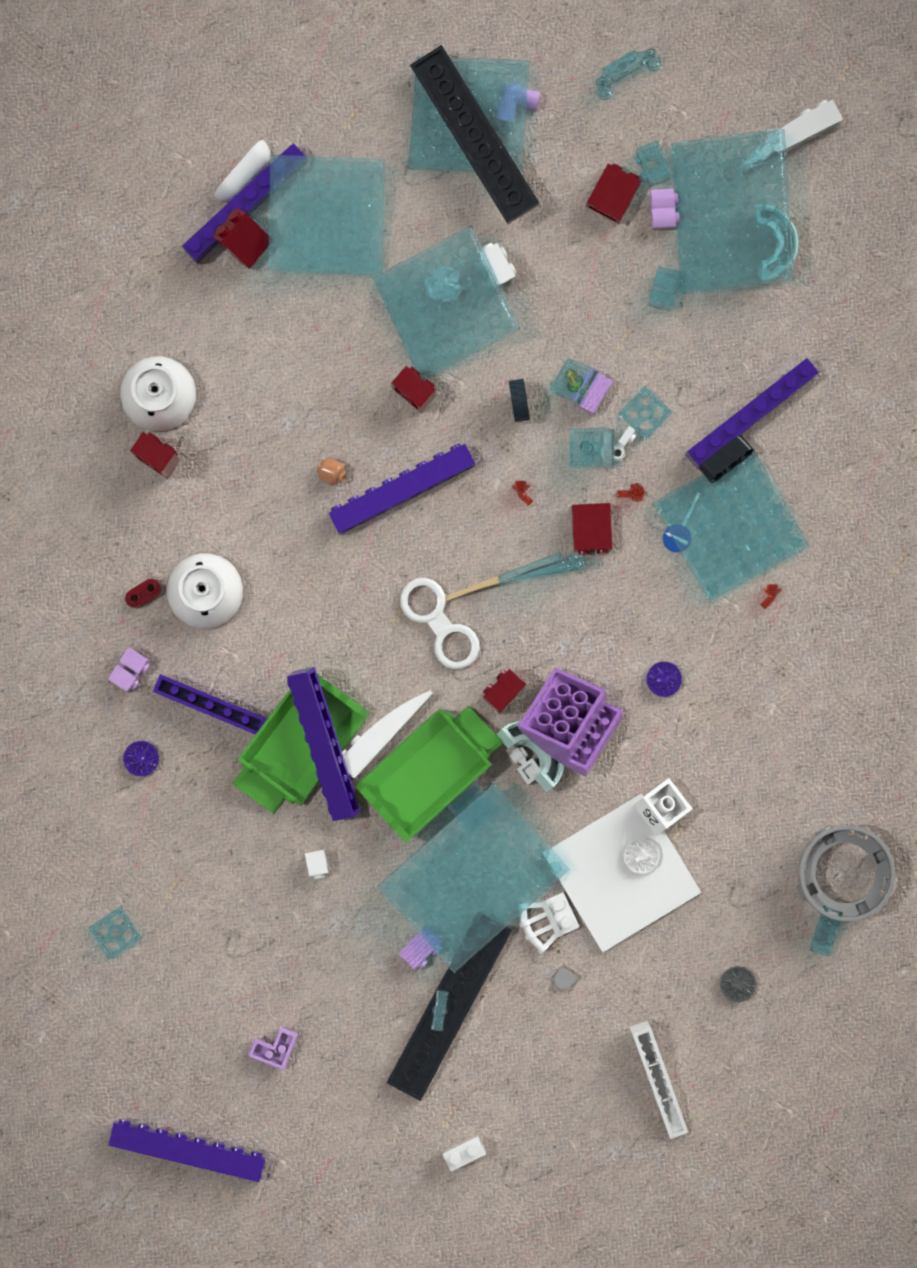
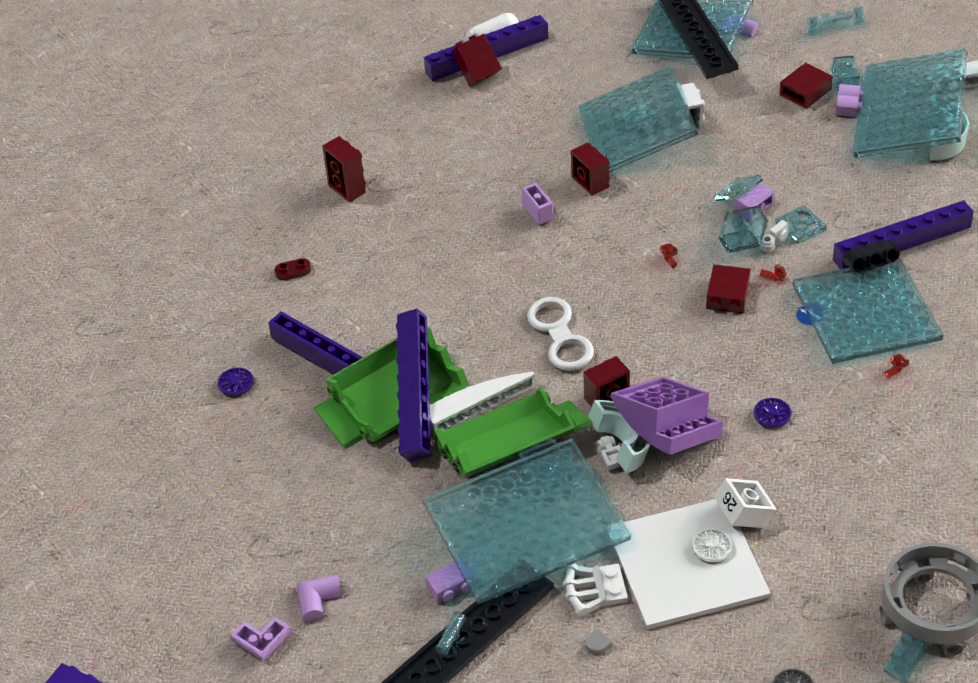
camera: 20 degrees right, 40 degrees down
clear light blue piece [88,906,142,960] -> none
lavender piece [108,647,150,692] -> none
white piece [120,356,196,431] -> none
white piece [167,553,243,629] -> none
clear light blue plate [268,155,385,275] -> none
white brick [305,850,329,879] -> none
nougat head [317,457,346,486] -> none
dark purple brick [328,443,475,535] -> none
clear light blue plate [436,552,587,603] -> none
black wheel [509,378,530,422] -> none
clear light blue piece [647,266,682,311] -> none
none -> lavender brick [296,575,342,622]
none -> lavender brick [521,183,554,224]

